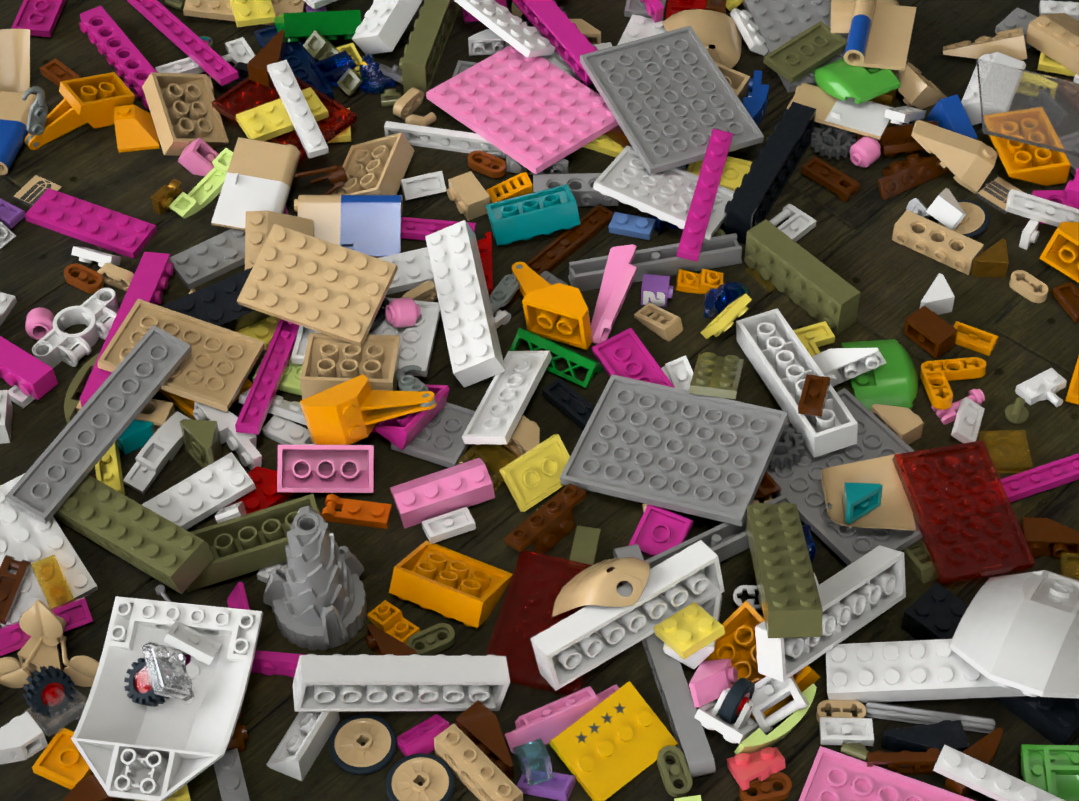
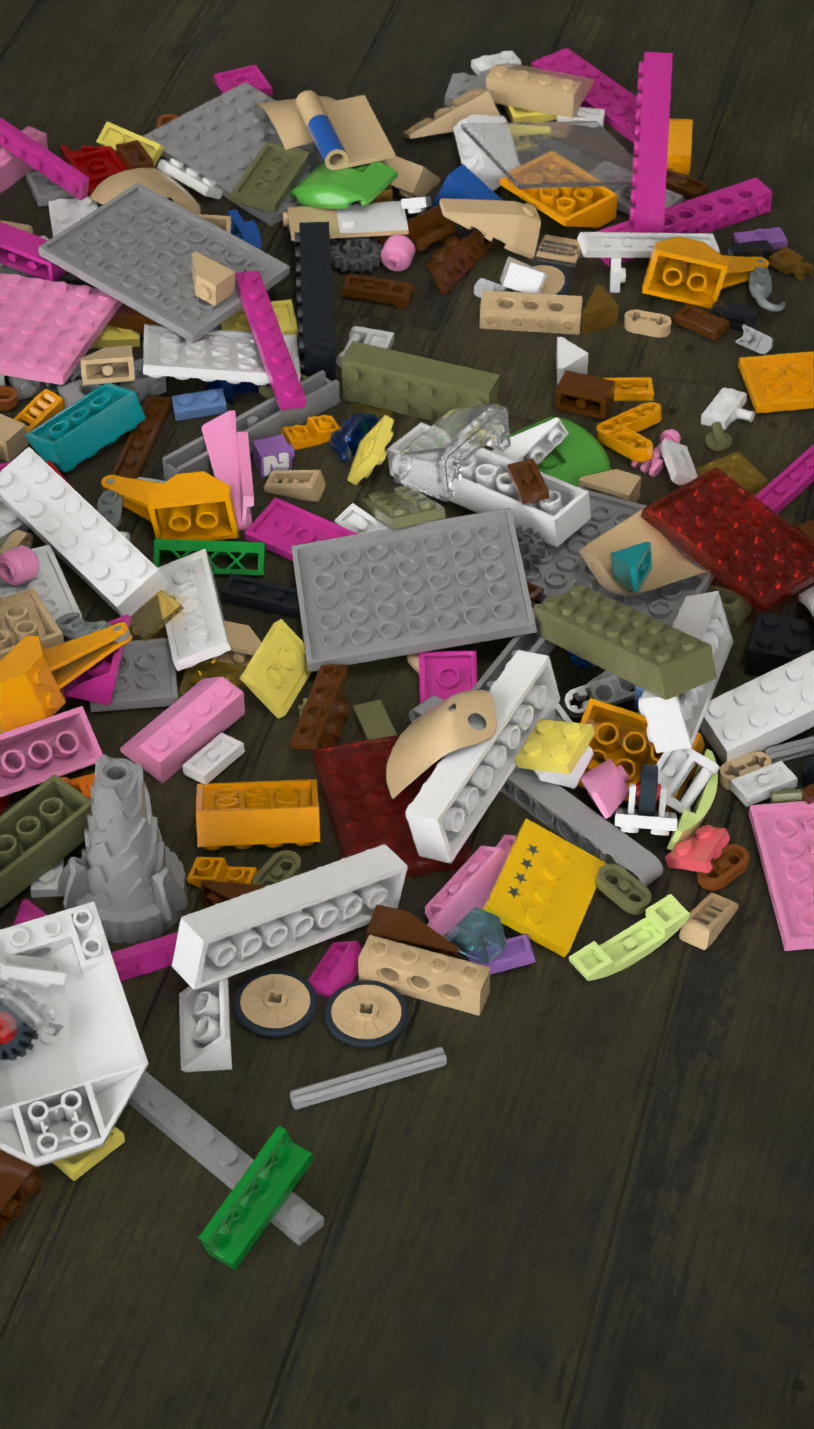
camera: 30 degrees left, 5 degrees down
none -> tan slope [80,345,135,385]
none -> clear yellow piece [129,590,184,641]
none -> tan slope [191,251,235,306]
none -> clear windscreen [392,403,511,502]

